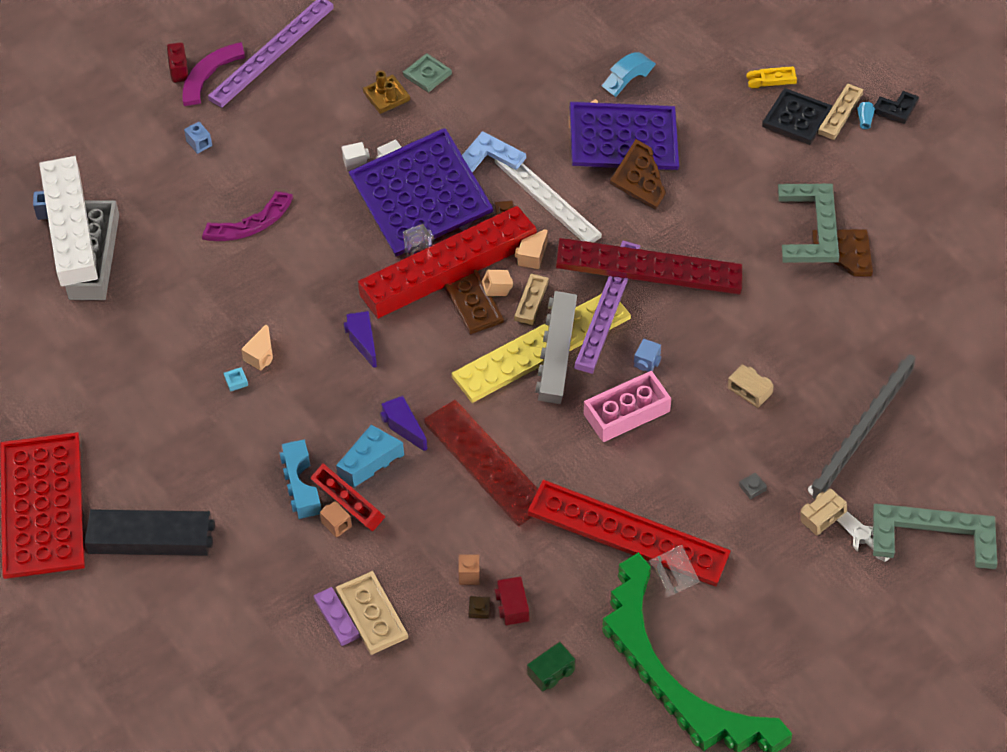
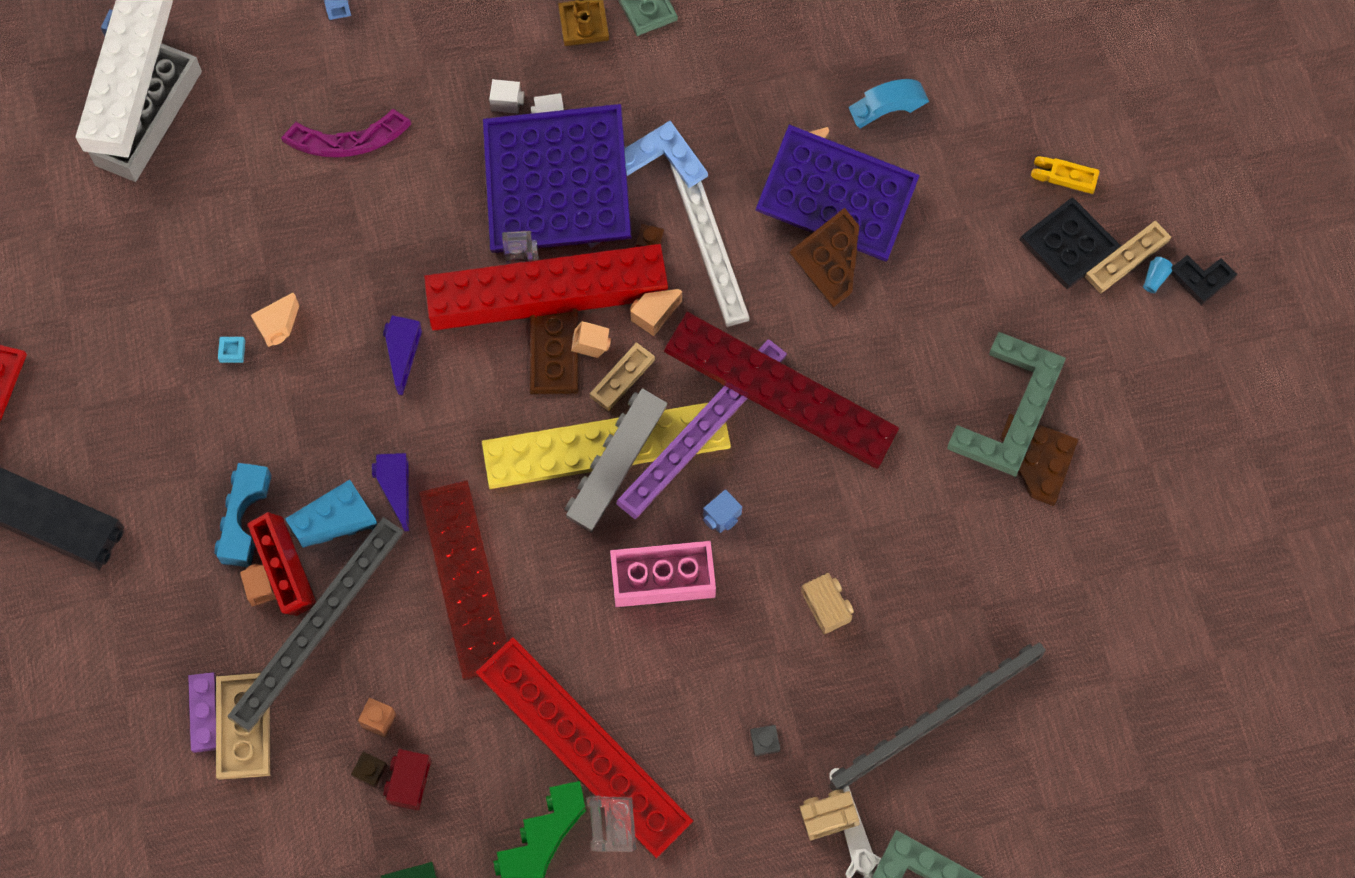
camera: 20 degrees right, 15 degrees up
none -> dark grey plate [228,517,404,733]

